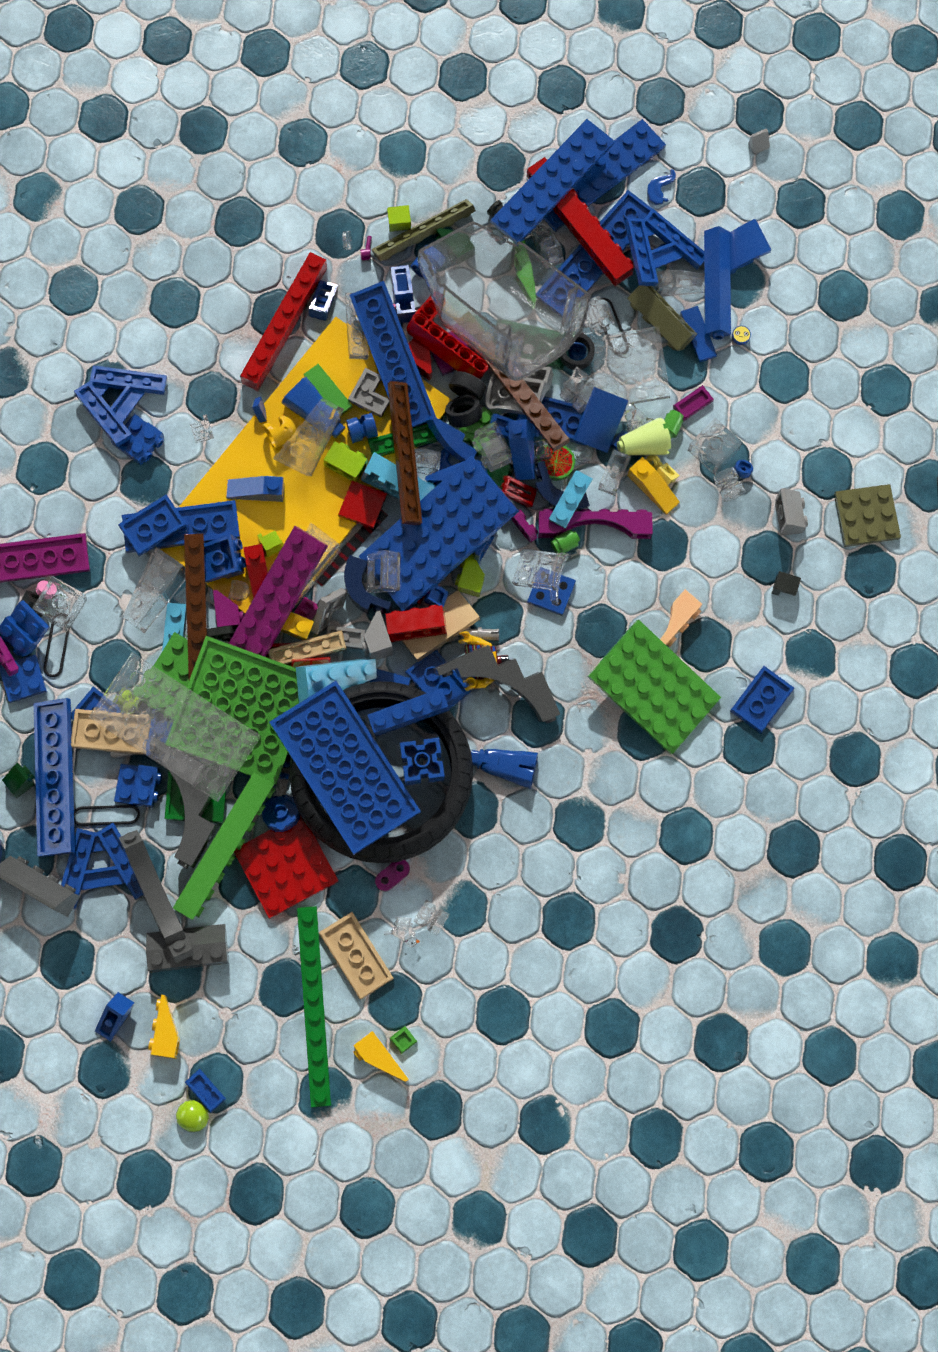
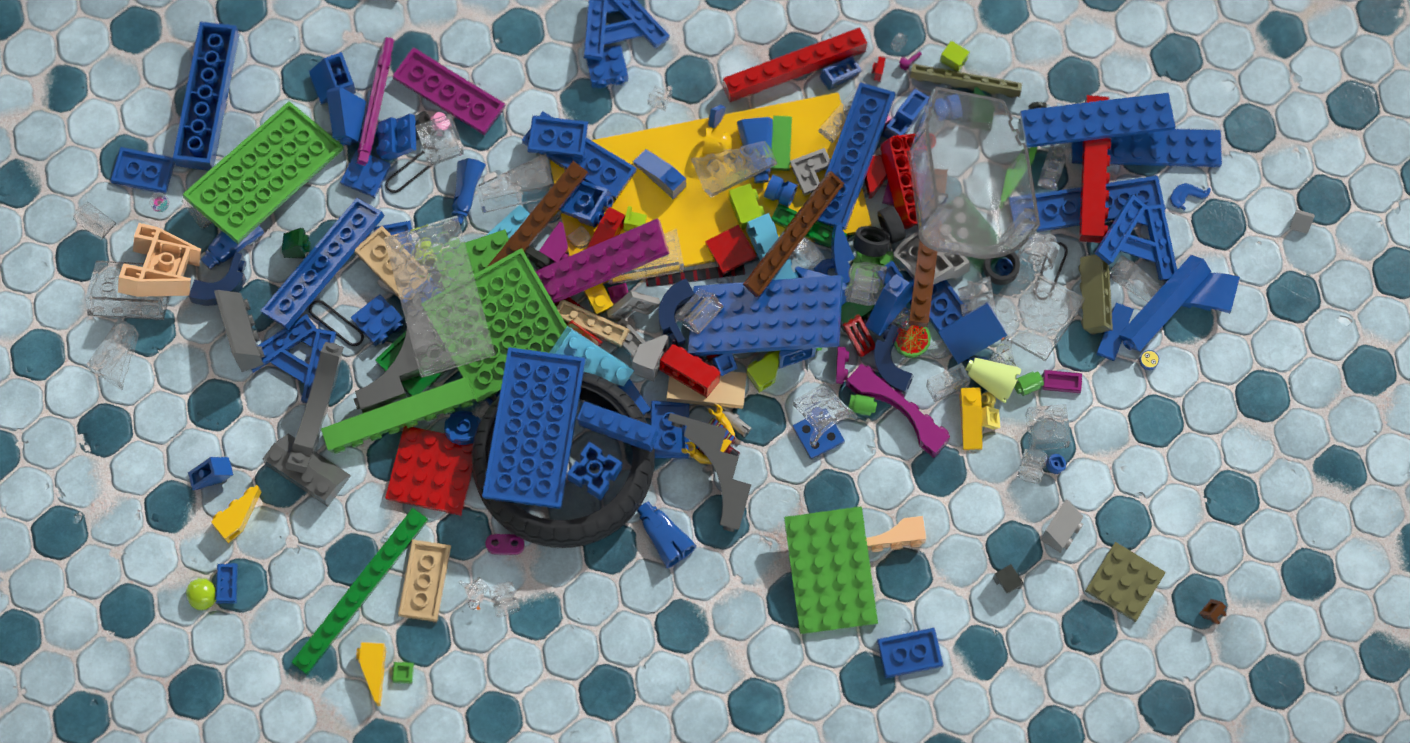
camera: 45 degrees right, 5 degrees down
medium azure plate [549,470,593,529] -> none
none -> blue piece [452,158,486,225]
none -> red plate [871,56,886,82]

